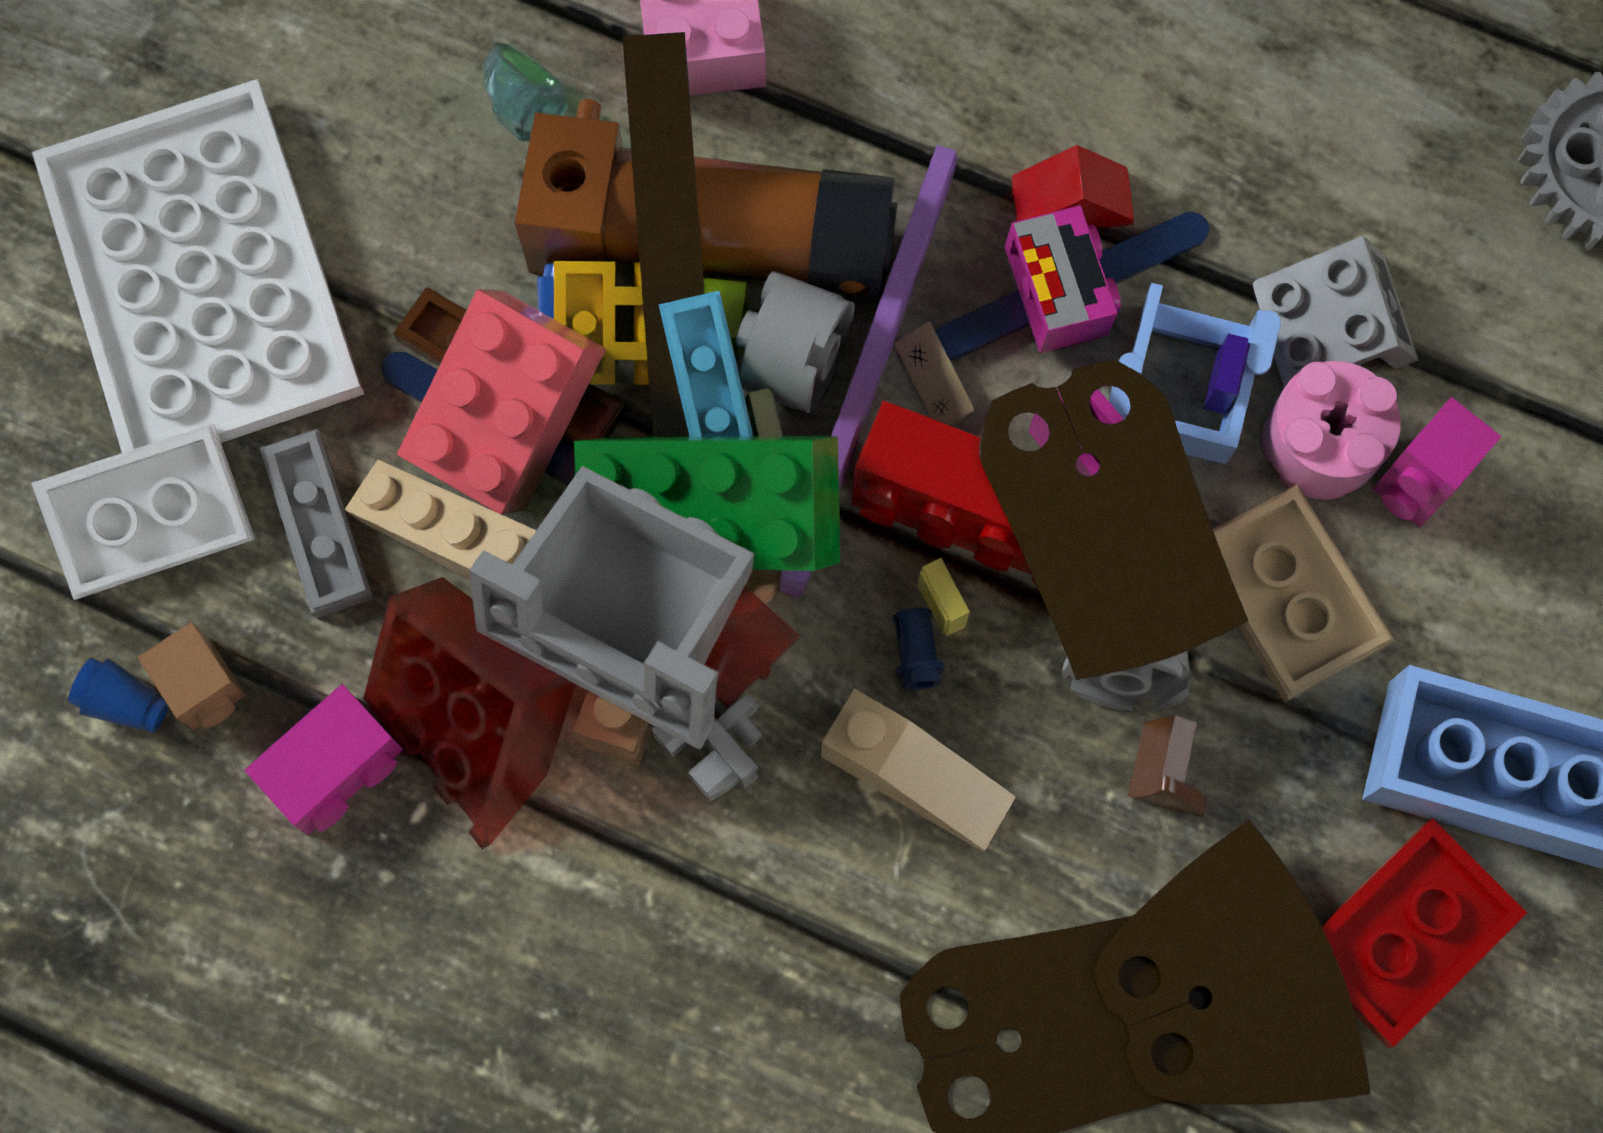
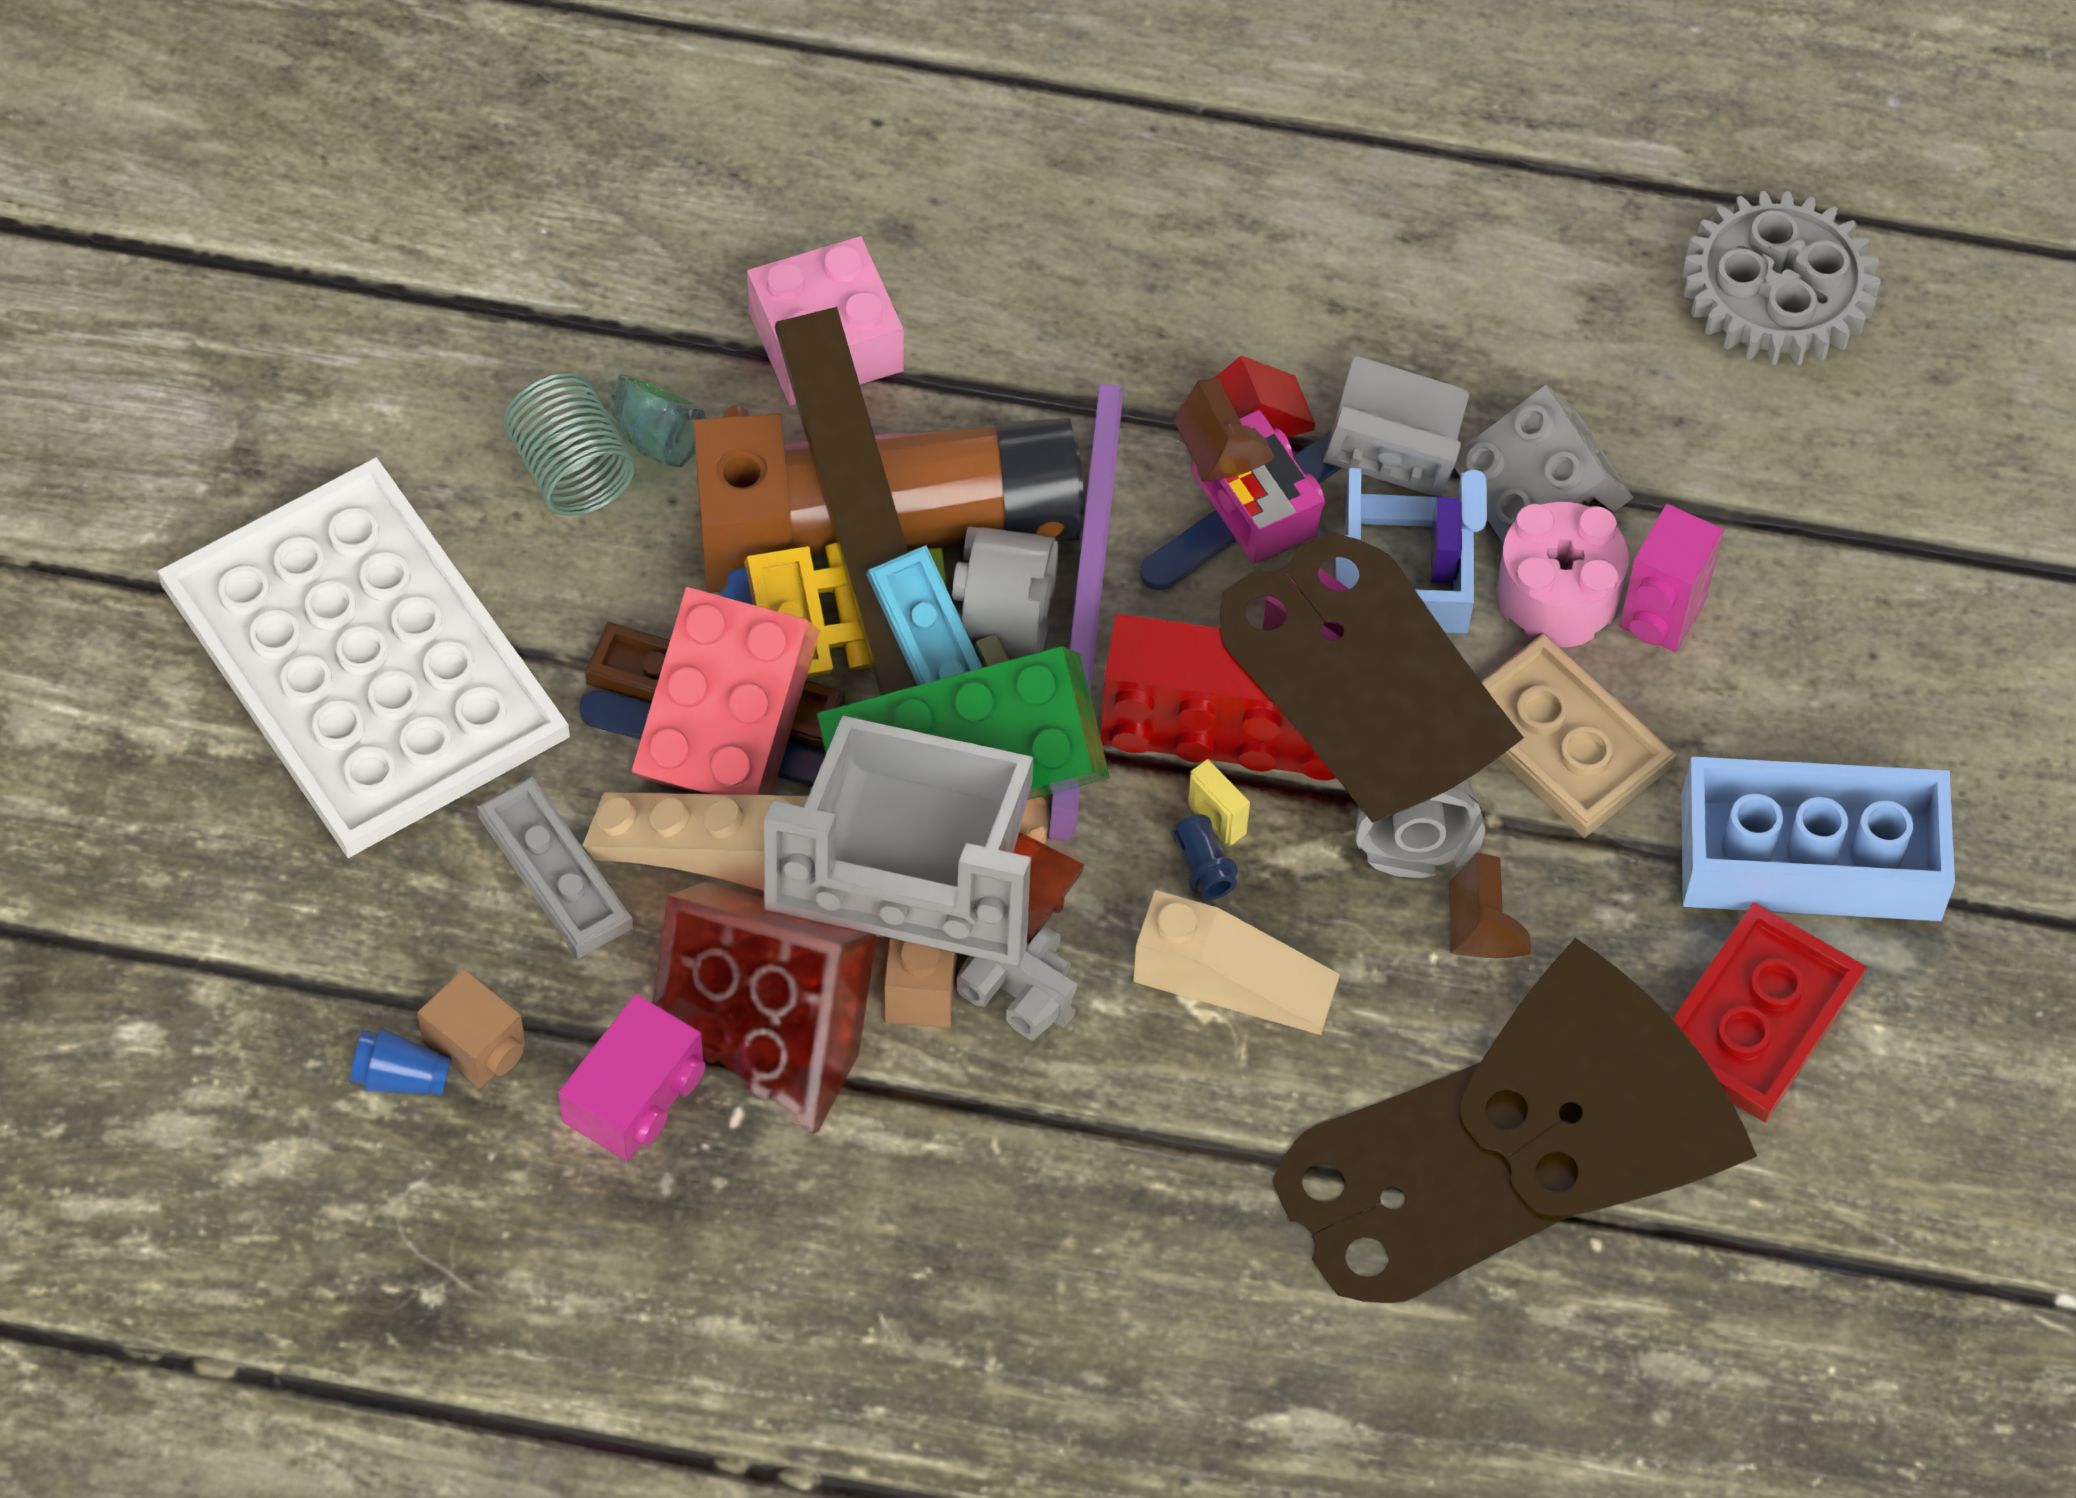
camera: 15 degrees left, 15 degrees down
white tile [31,424,255,600] -> none
tan sticker [895,322,974,426] -> none
none -> sand green piece [503,372,636,516]
none -> reddish brown tile [1174,379,1275,482]
none -> light grey bracket [1323,356,1469,497]

